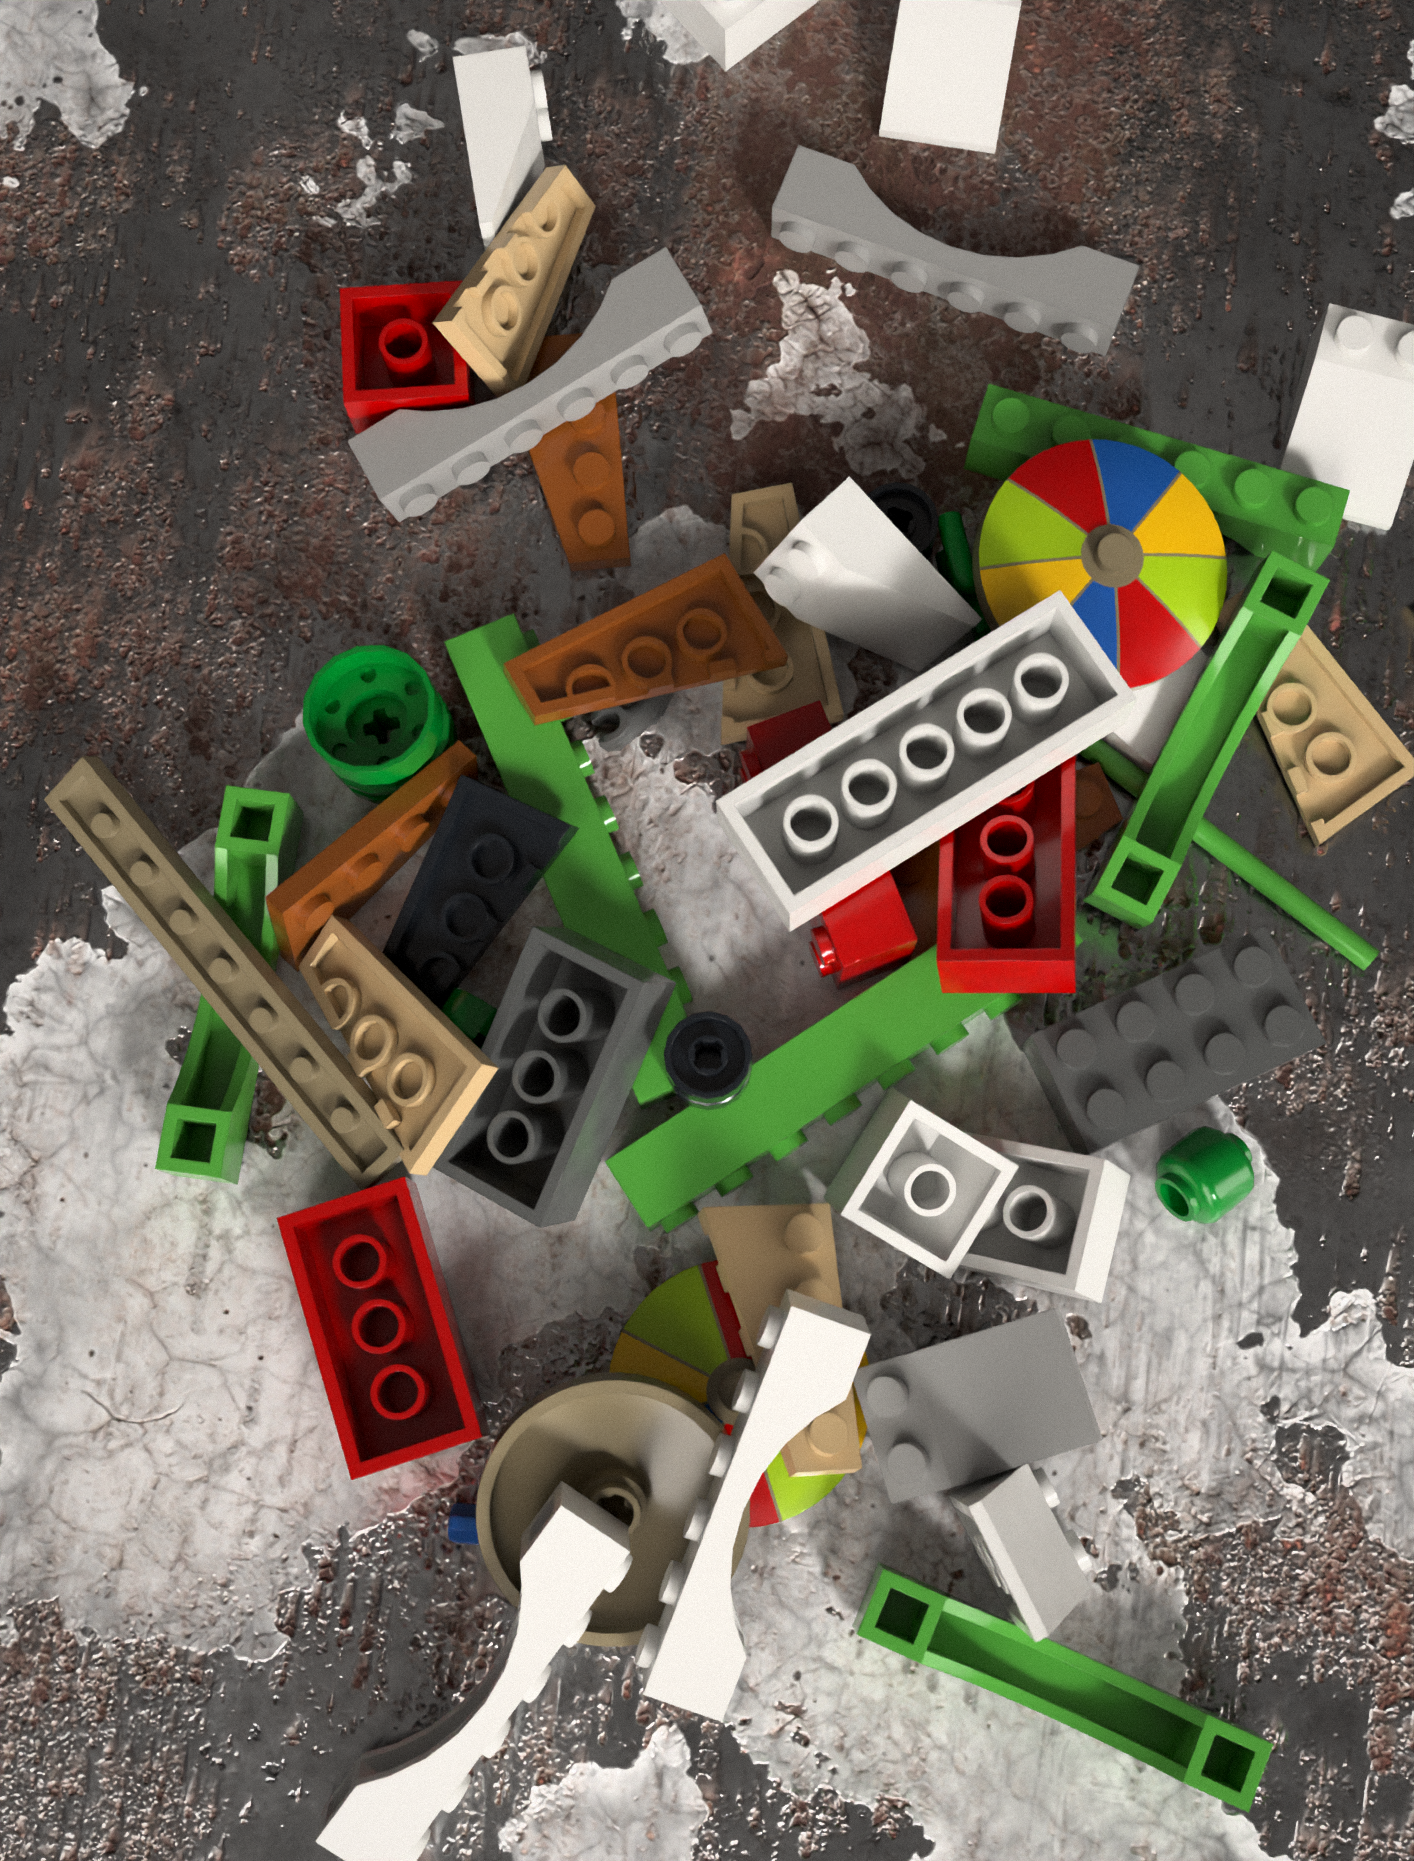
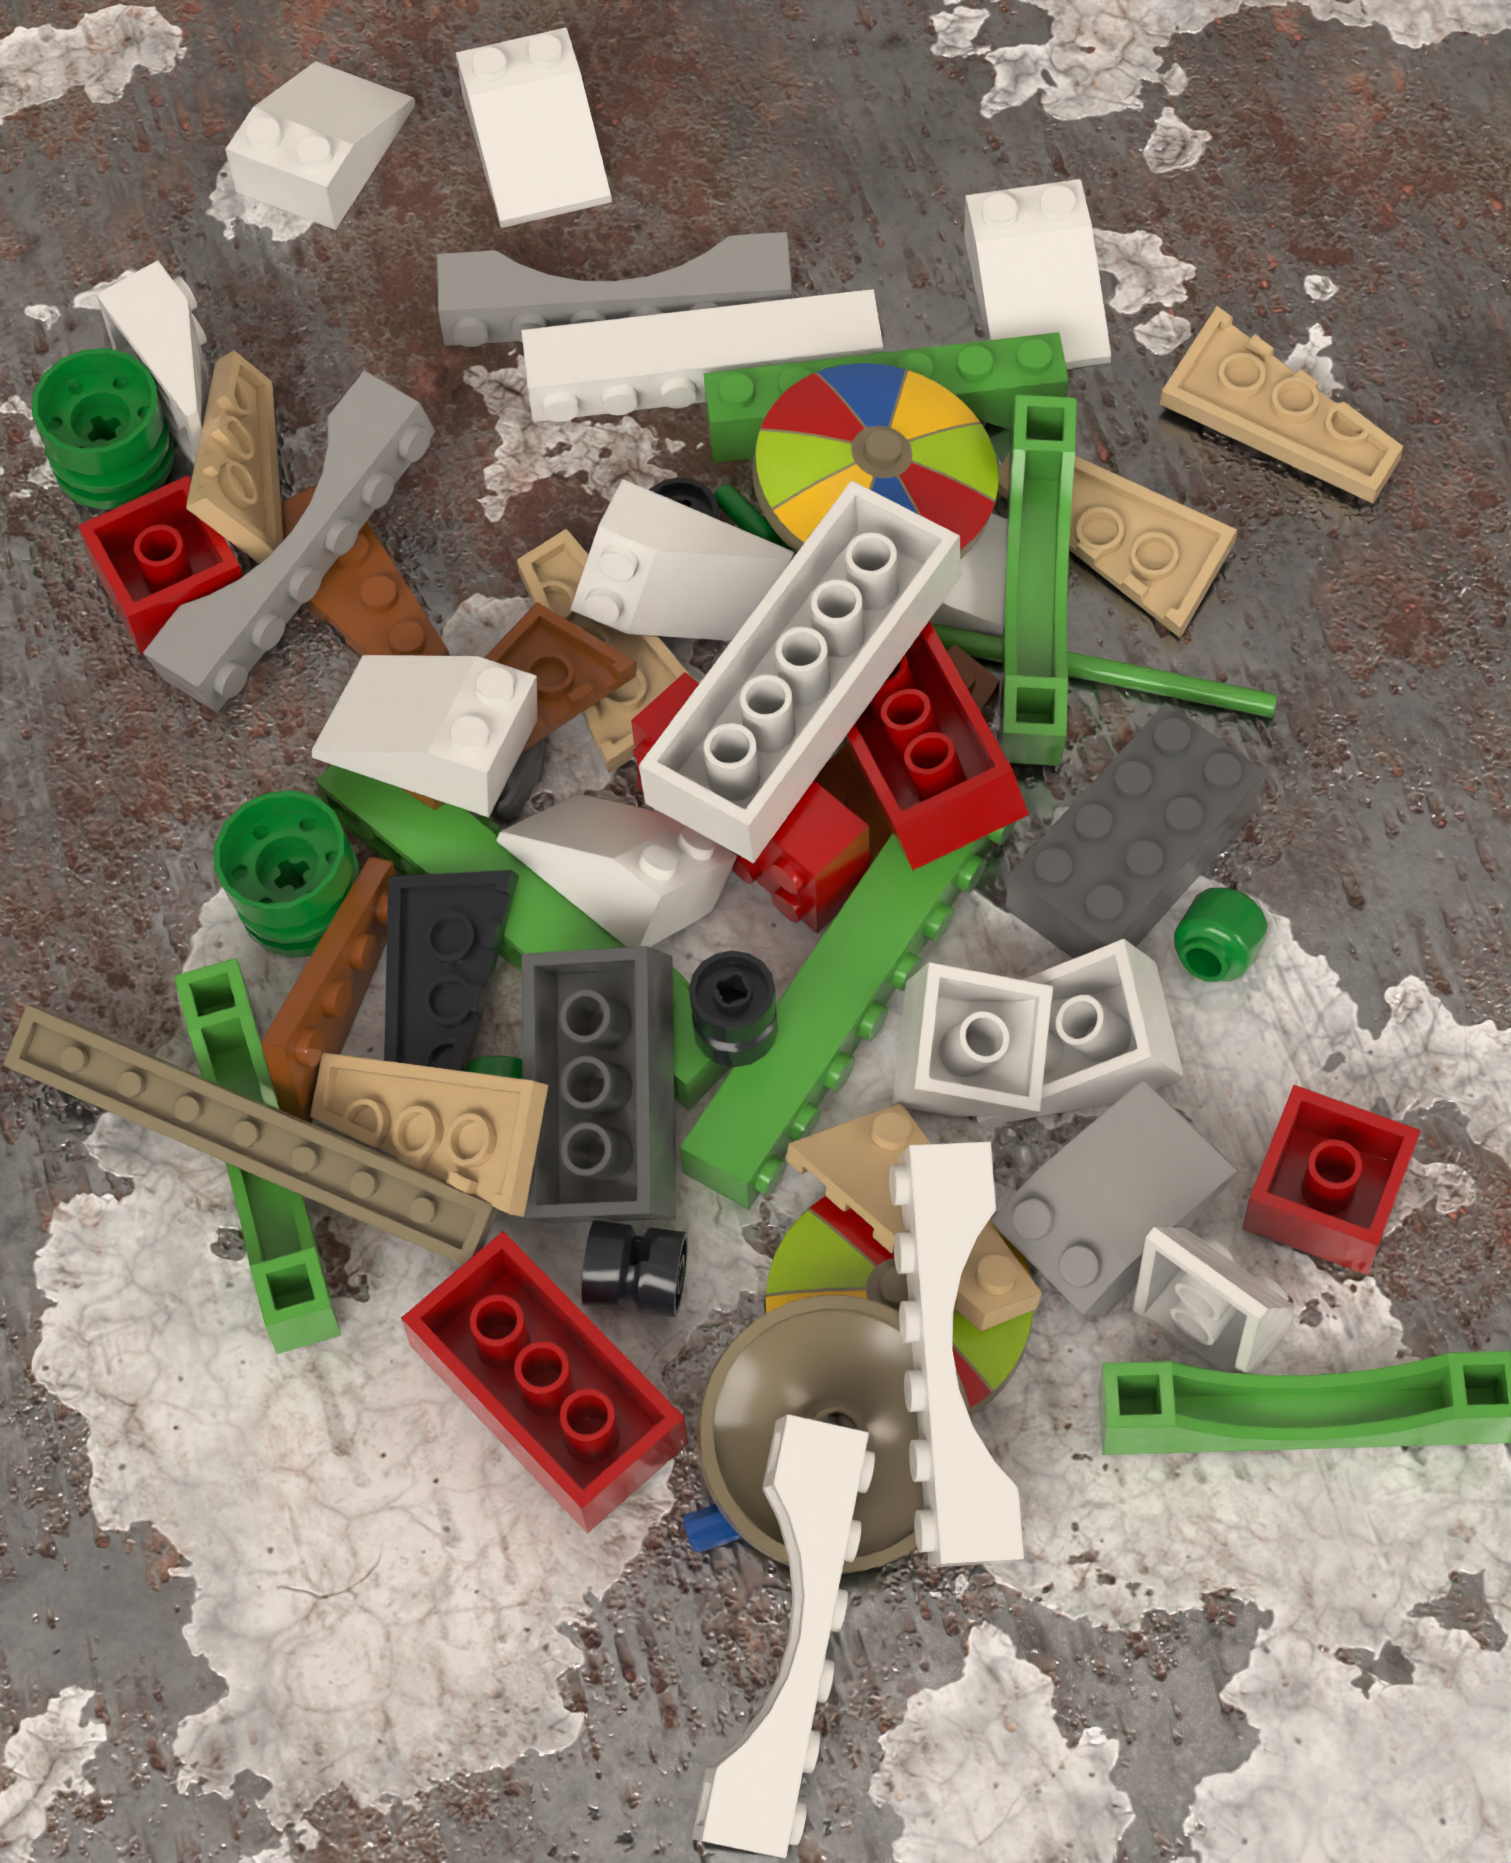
camera: 25 degrees left, 15 degrees down
none -> green wheel [32,348,174,510]
none -> white slope [311,655,537,817]
none -> white slope [496,794,737,947]
none -> white brick [521,289,883,422]
none -> black wheel [581,1220,688,1317]
none -> red brick [1242,1084,1421,1275]

